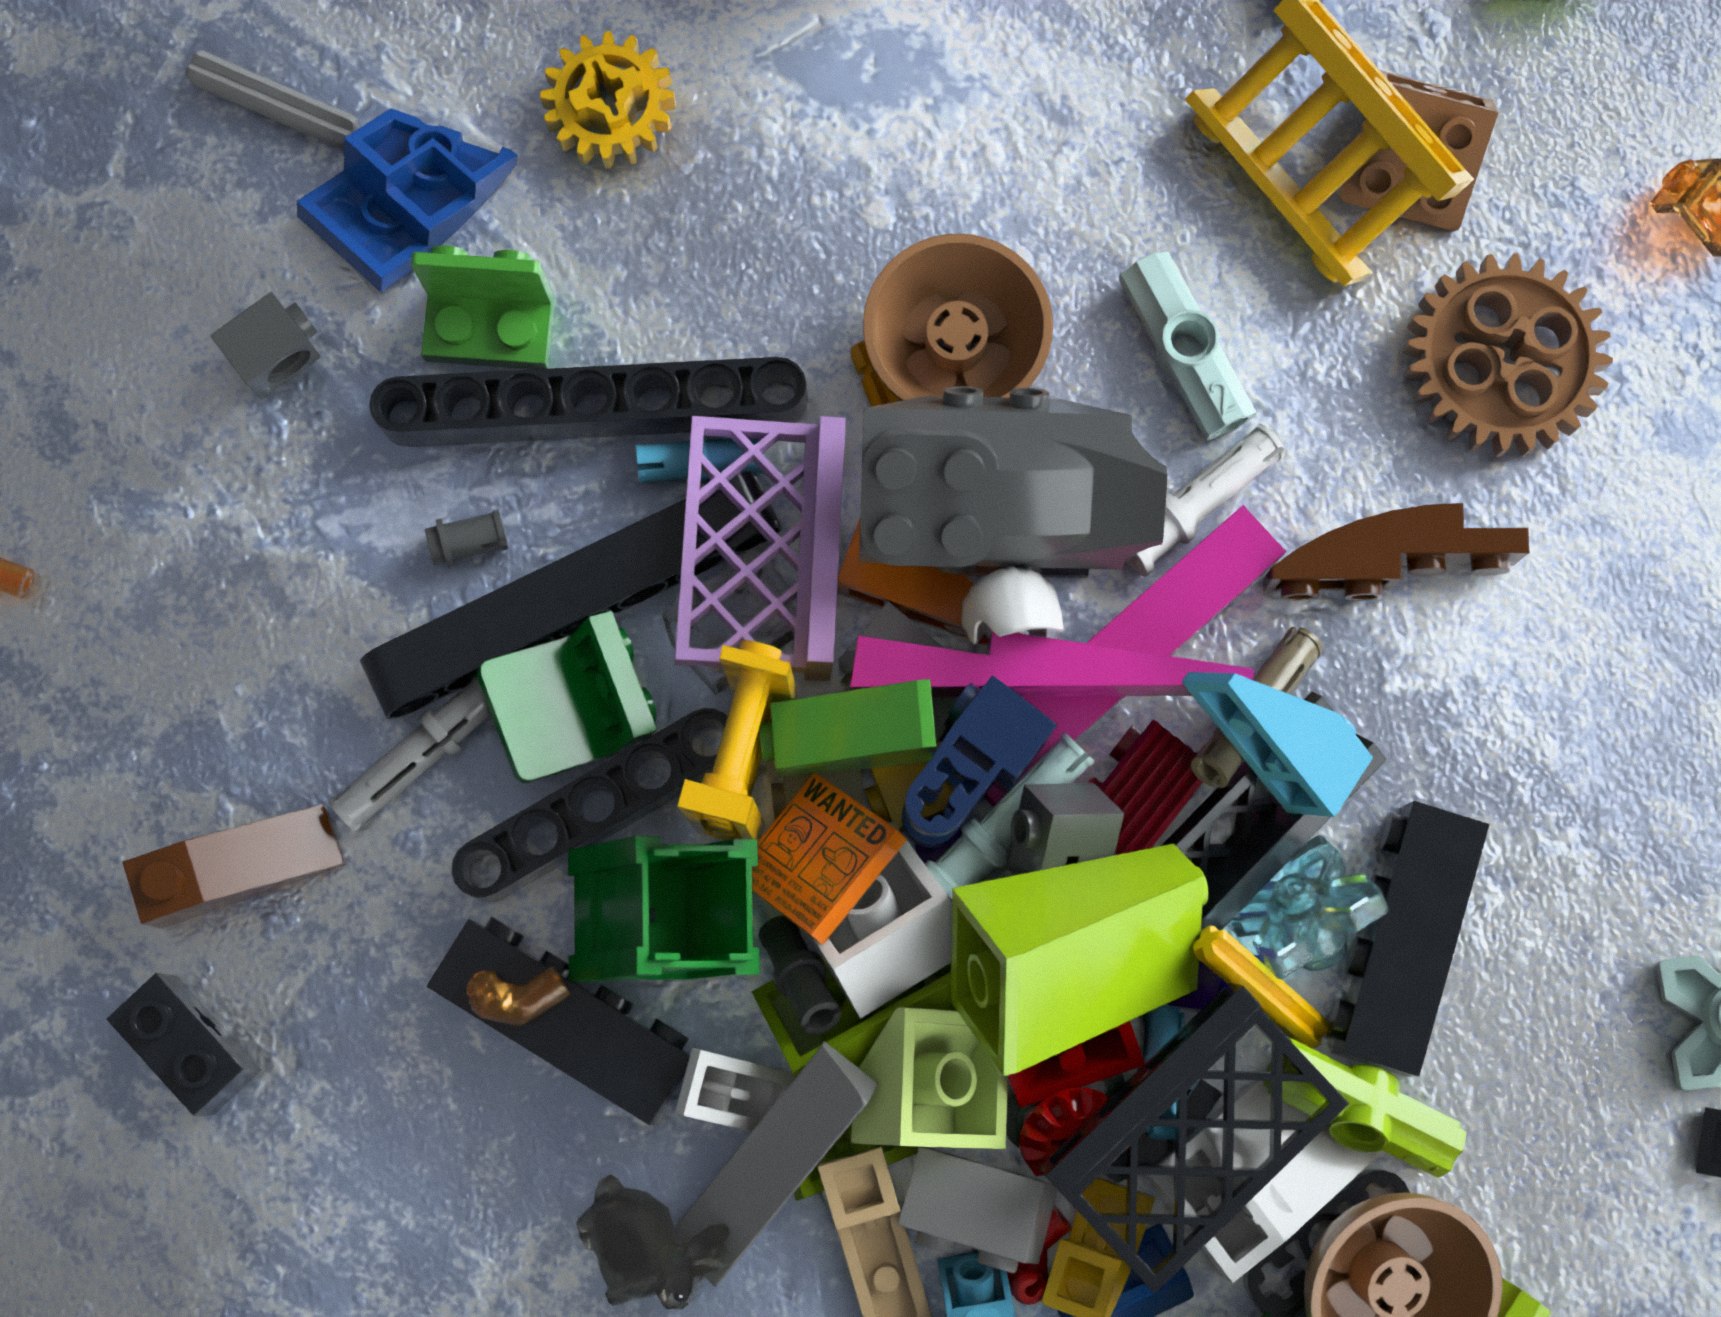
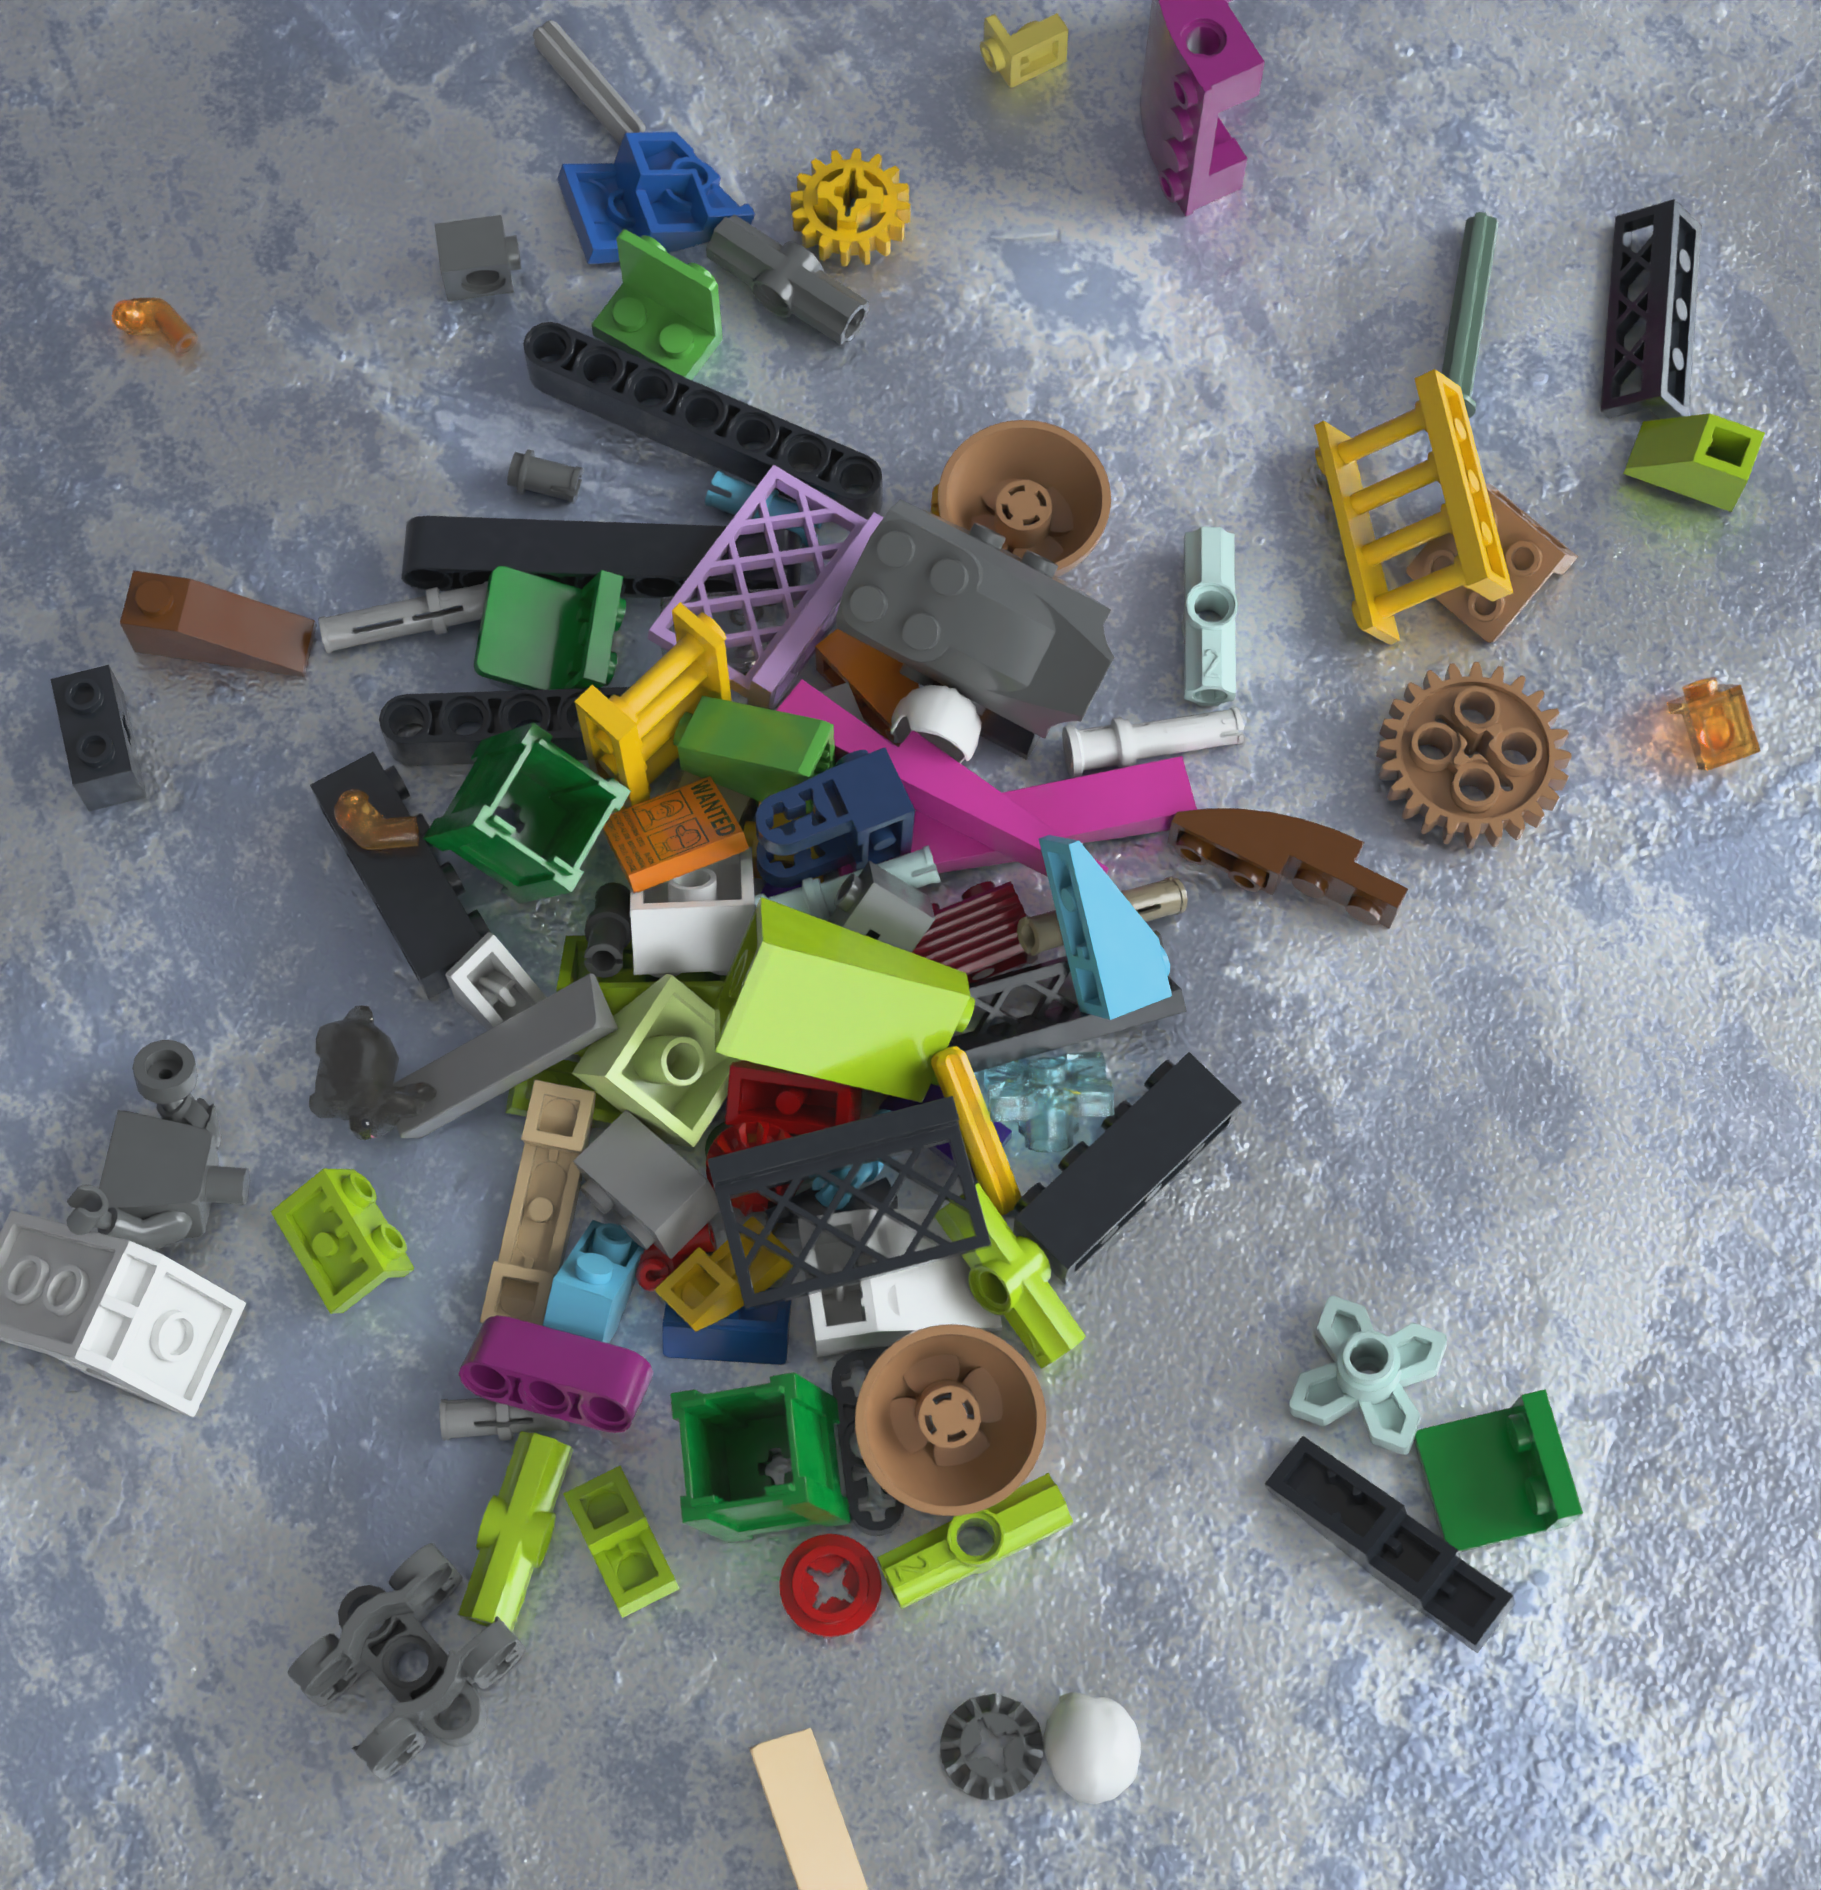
camera: 25 degrees right, 10 degrees down
none -> dark grey piece [706,214,869,345]

